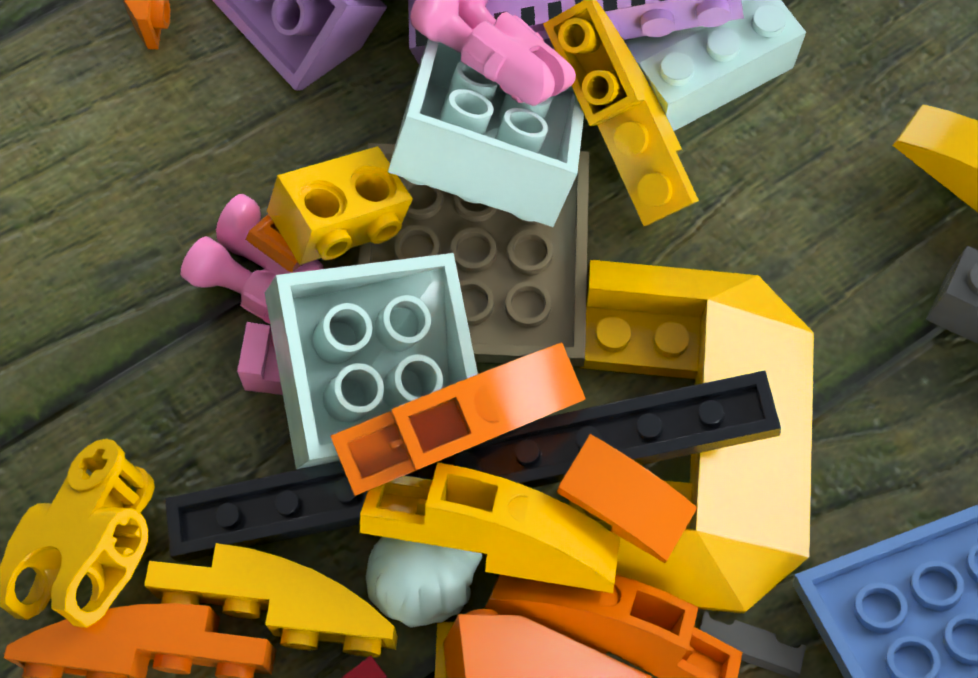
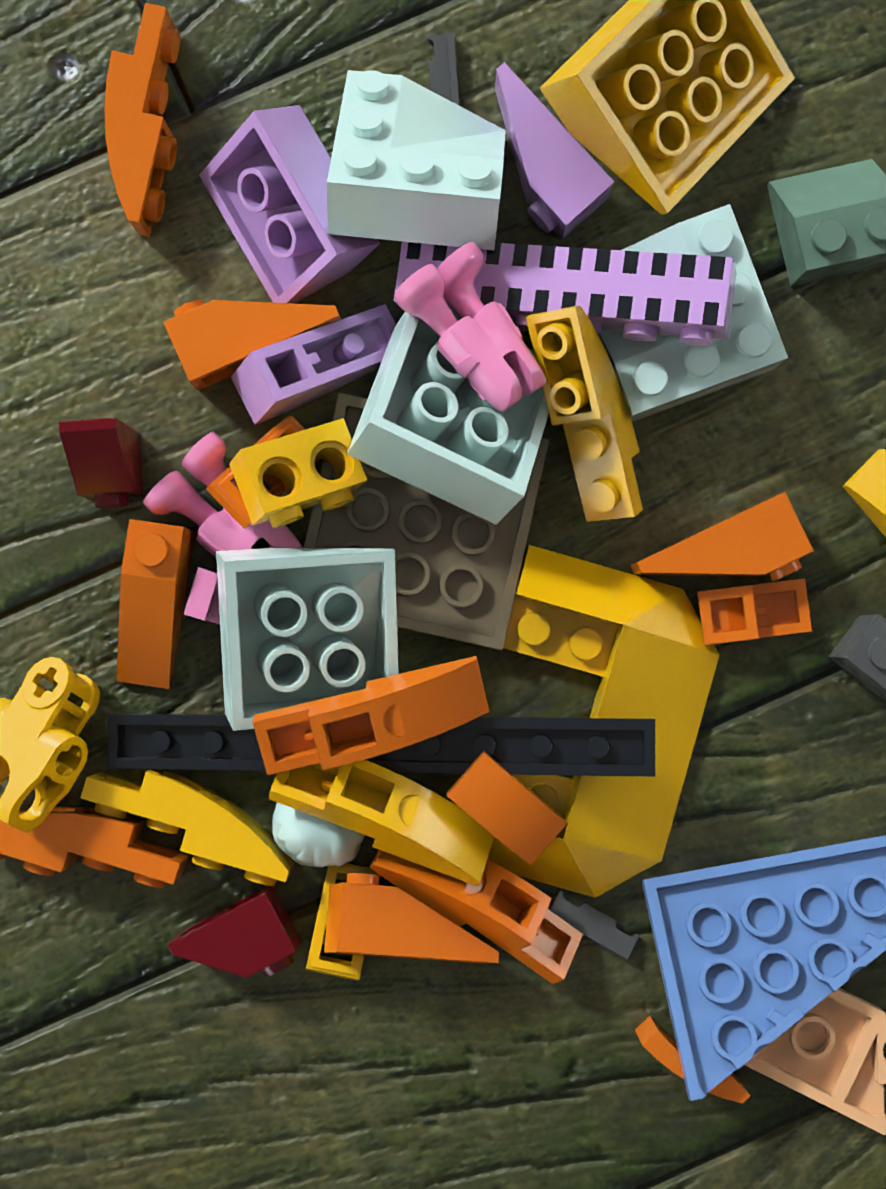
camera: 10 degrees right, 20 degrees up
none -> dark red slope [59,417,144,508]
none -> orange slope [116,519,195,689]
none -> orange slope [163,300,341,391]
none -> lavender slope [231,304,396,425]
none -> orange slope [630,492,814,581]
none -> orange slope [697,578,812,645]

